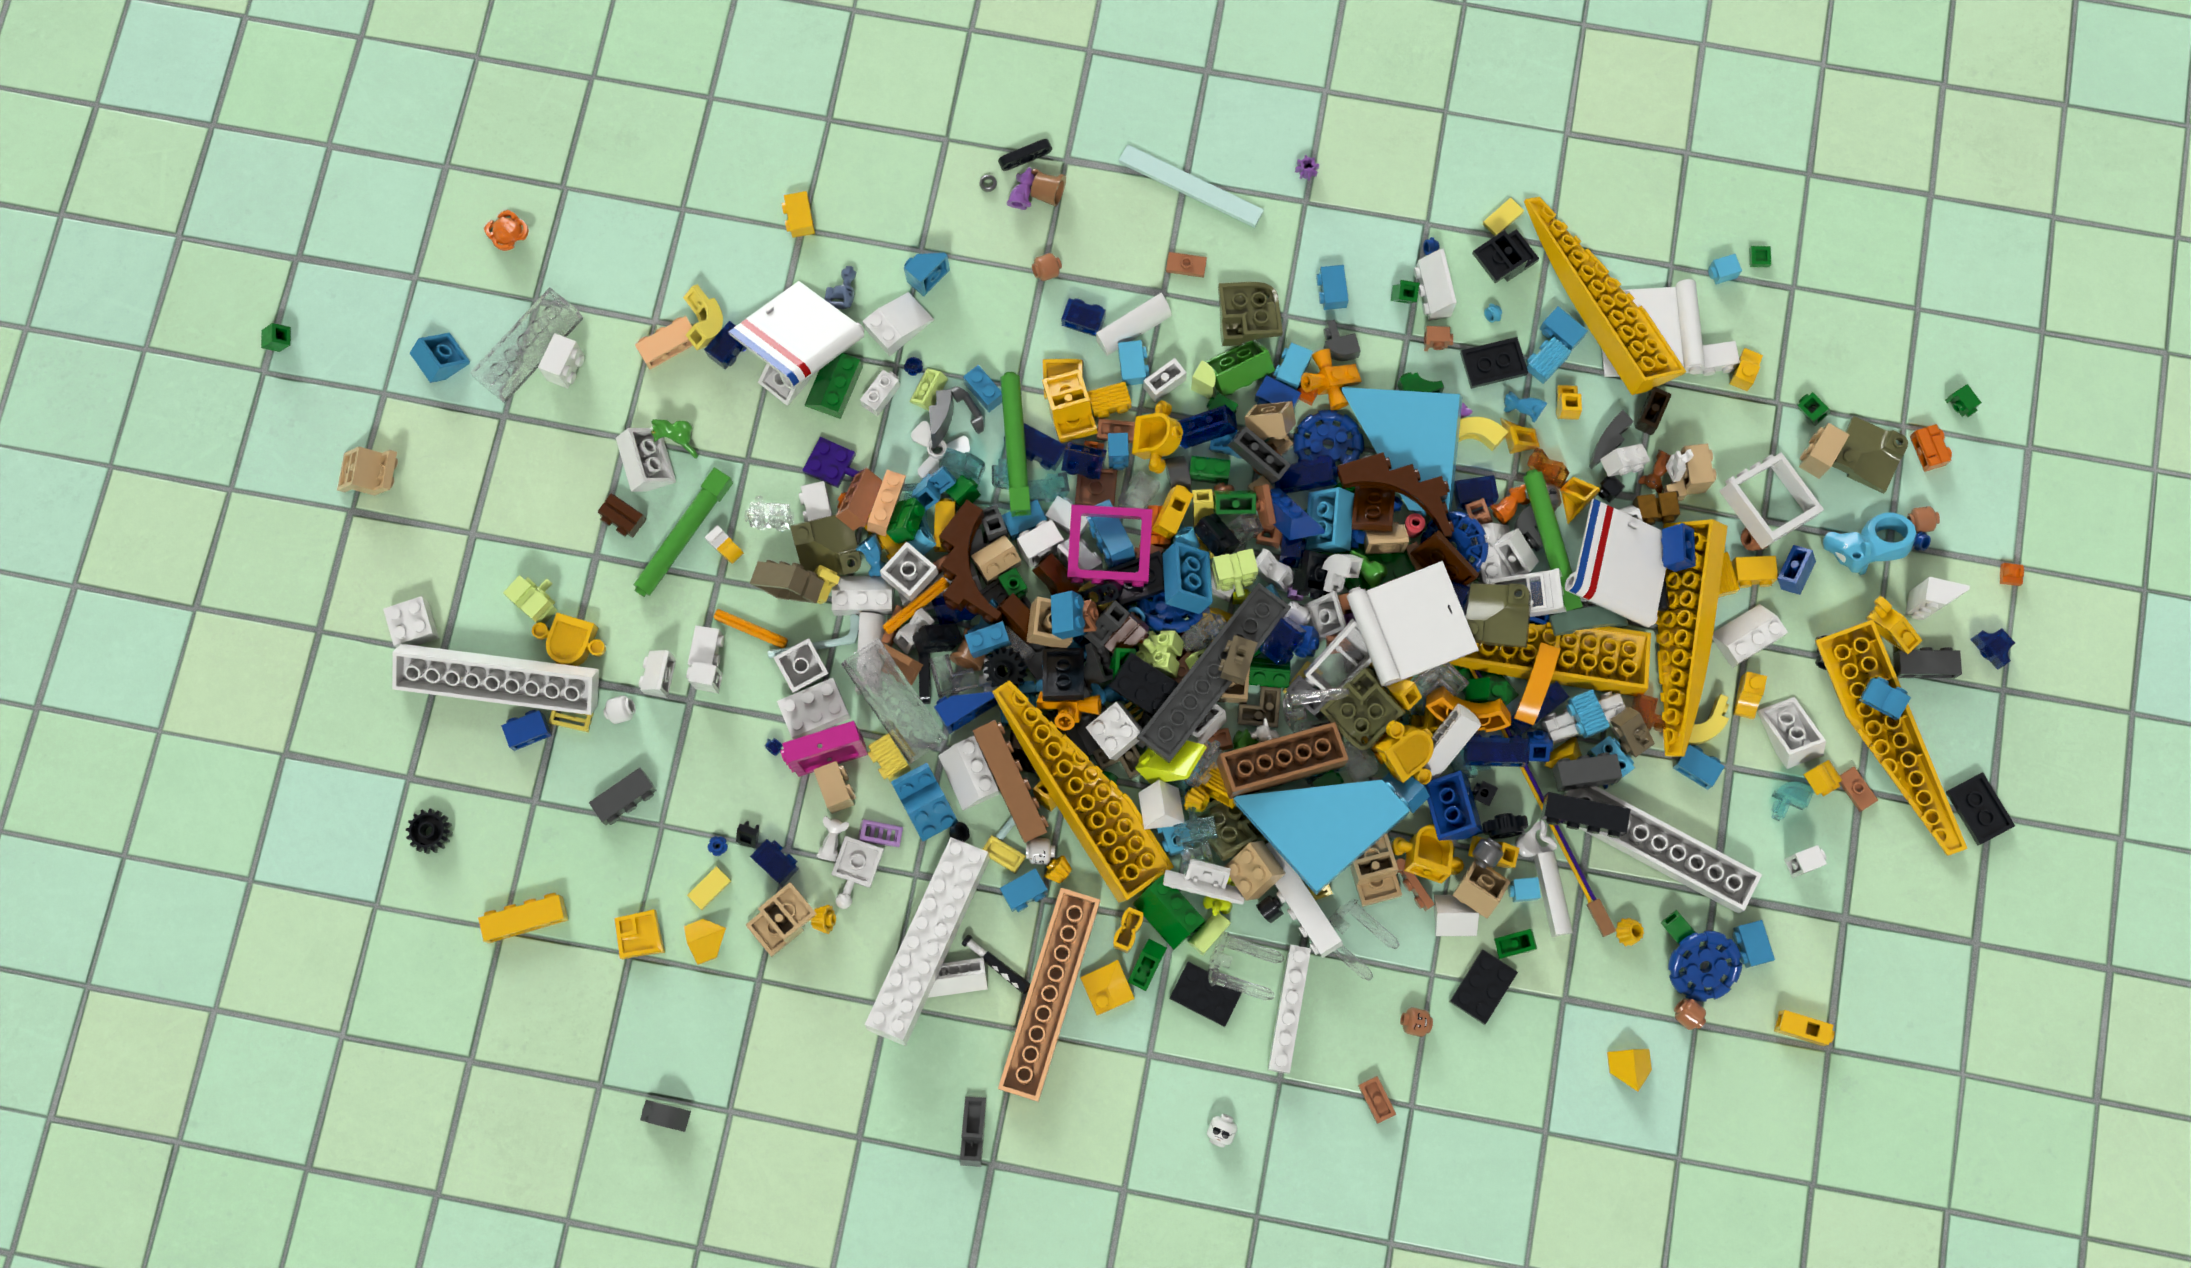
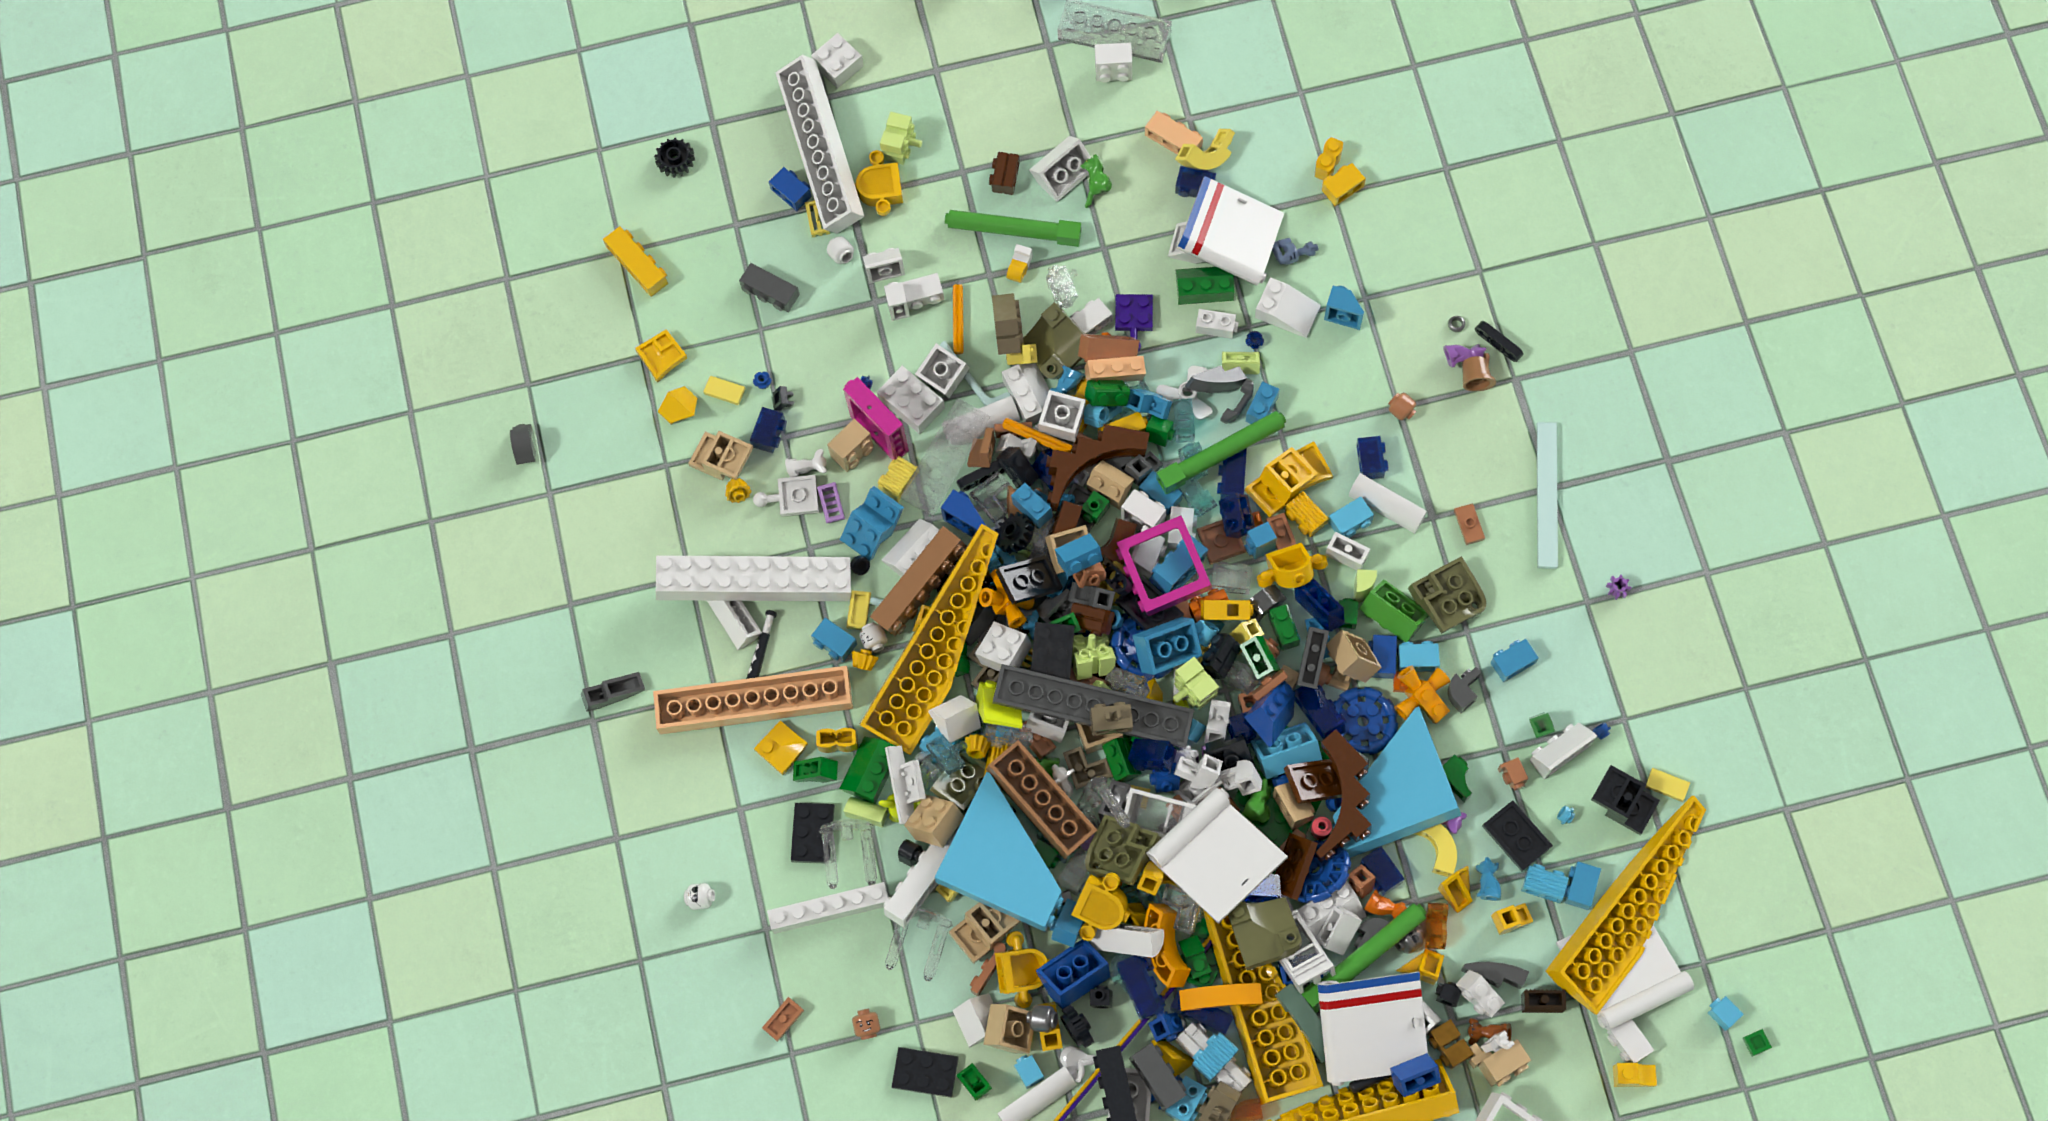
camera: 70 degrees right, 5 degrees down
none -> white brick [1174,754,1223,789]
none -> yellow brick [1315,137,1343,180]

